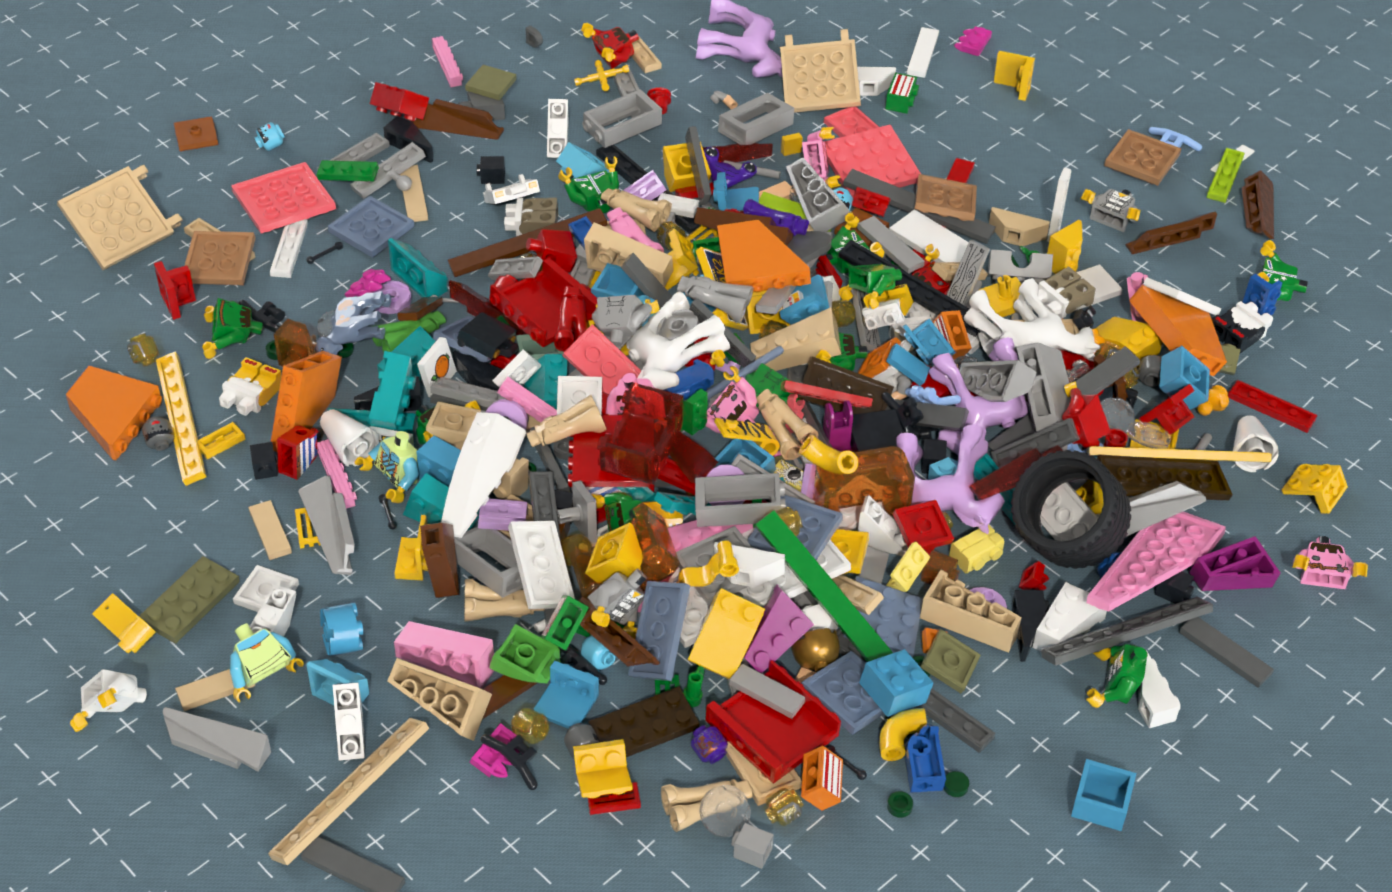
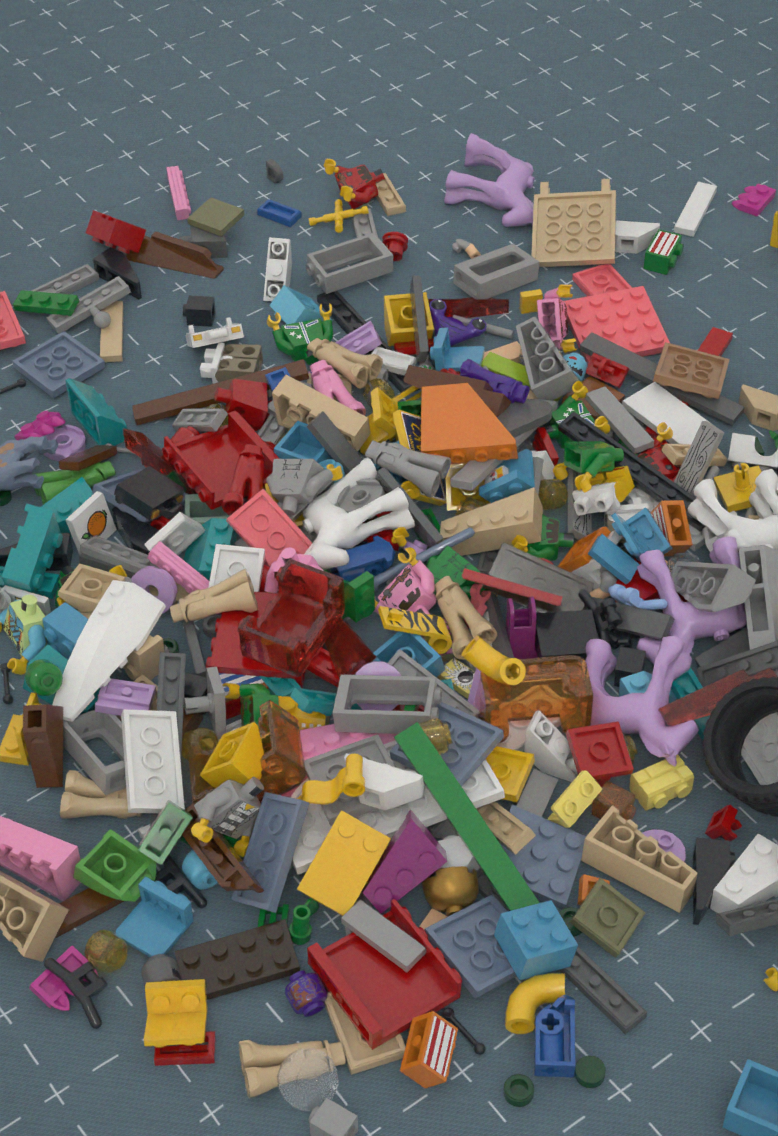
camera: 10 degrees right, 0 degrees up
clear yellow head [764,788,804,826] -> none
none -> green head [25,659,63,696]
none -> blue tile [257,199,302,227]

